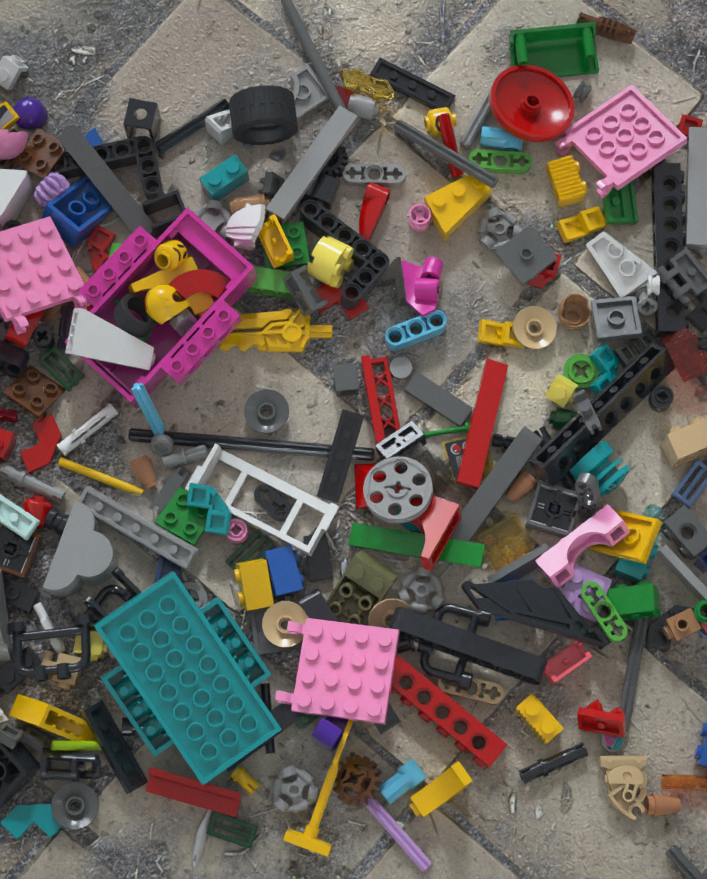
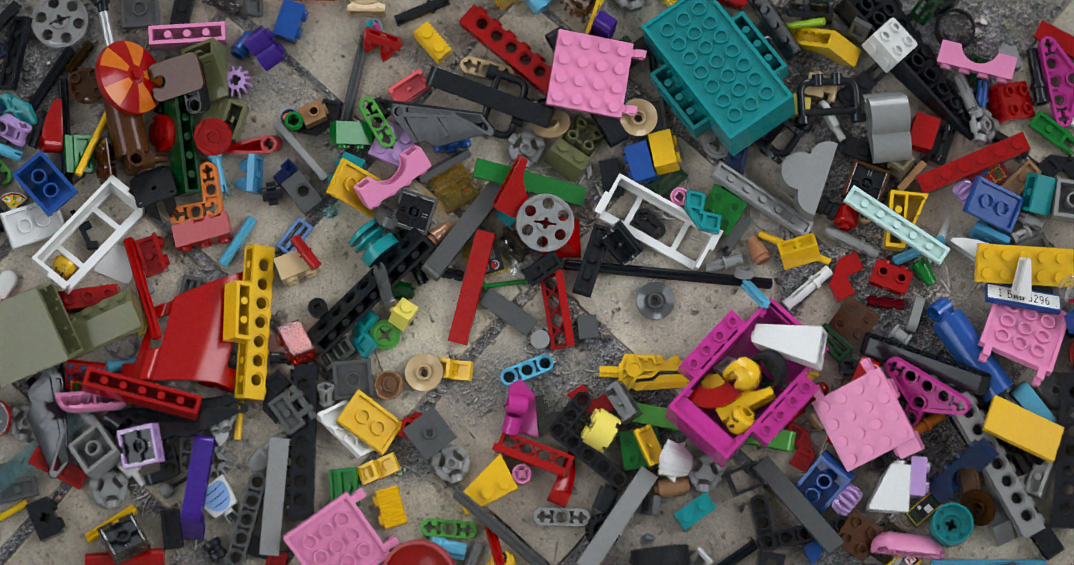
camera: 175 degrees right, 5 degrees up
black axle [57,305,74,349] -> none
white bush [647,275,660,296] -> none
none -> red axle [290,234,322,271]
none -> yellow tile [336,389,402,455]
none -> red fence [492,432,575,479]
none -> black hinge [598,220,644,267]
none -> yellow hinge [777,233,821,270]

